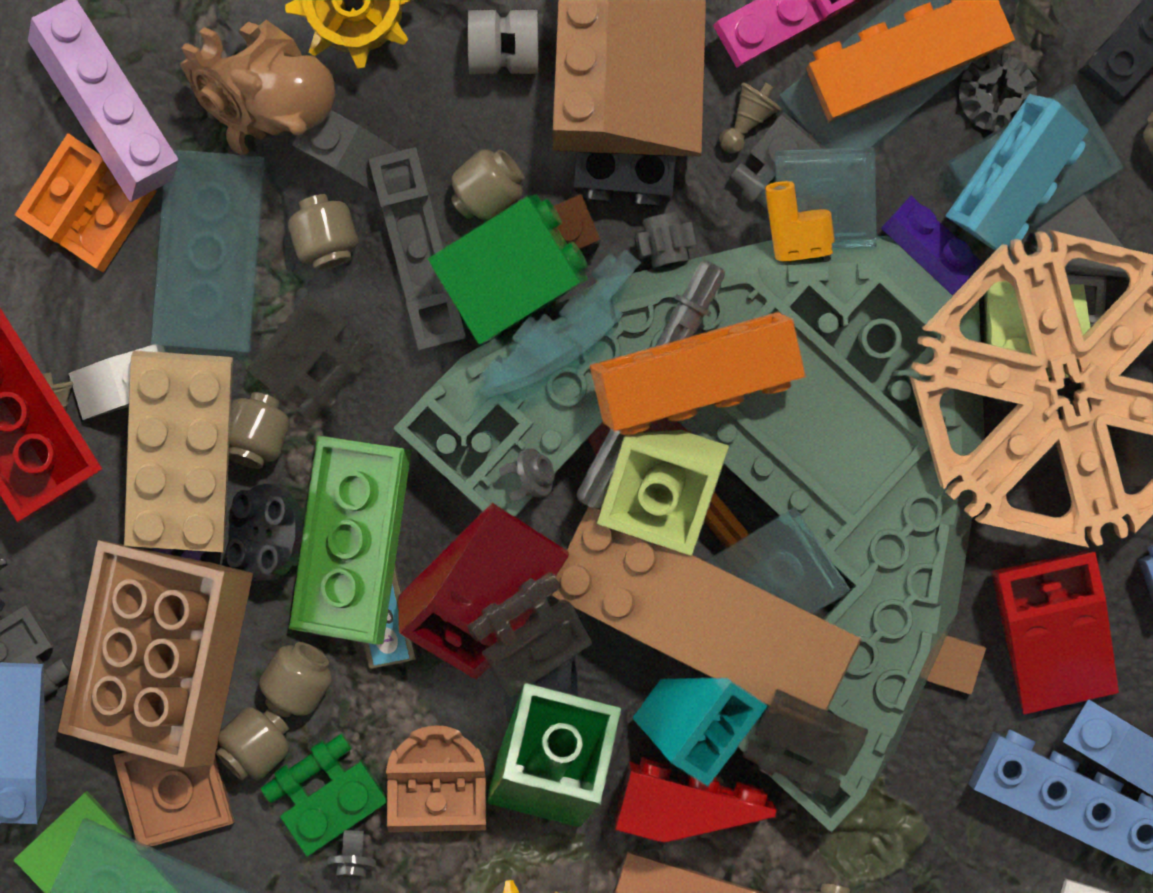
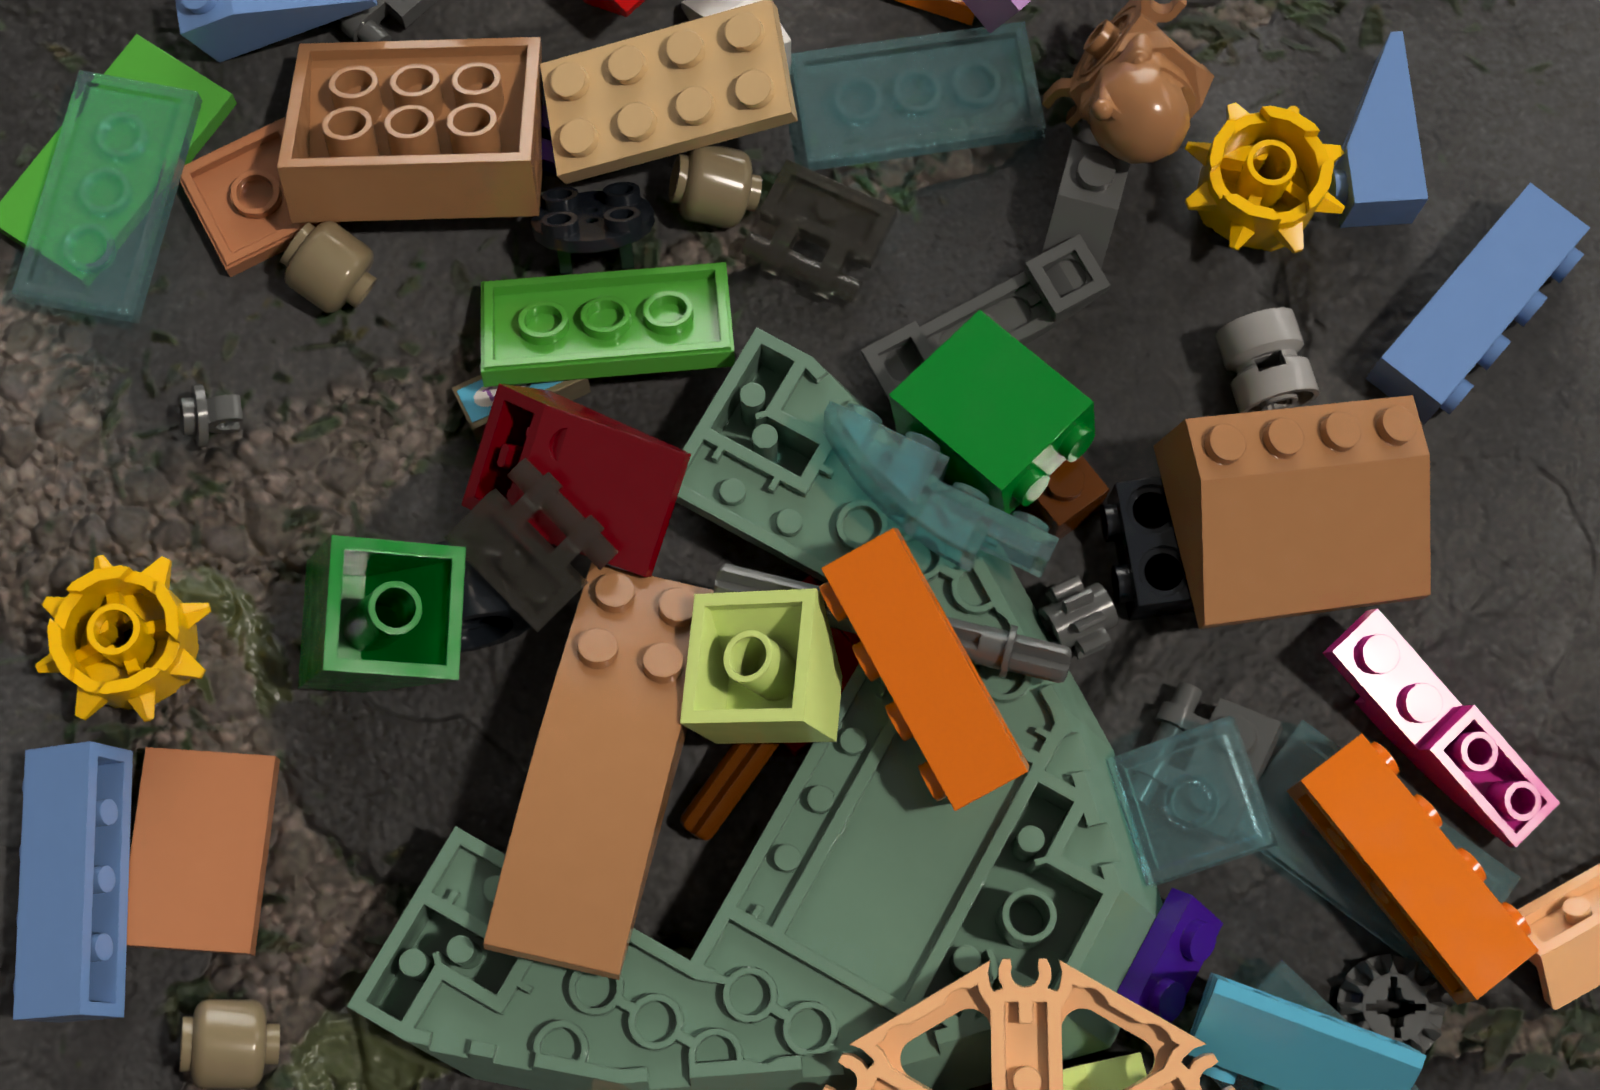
camera: 75 degrees right, 15 degrees down
dark tan head [259,642,332,717] -> none
green plate [261,733,387,856] -> none
dark tan head [288,194,359,271] -> none
nougat slope [386,726,486,832] -> none
dark tan head [451,149,525,222] -> none
dark grey plate [499,448,555,500] -> none
red slope [614,757,776,843] -> none
teal slope [633,678,767,786] -> none
clear light blue tile [706,507,850,613] -> none
dark tan piece [719,83,782,154] -> none
clear smoke plate [742,689,868,798] -> none
light orange piece [765,181,835,261] -> none

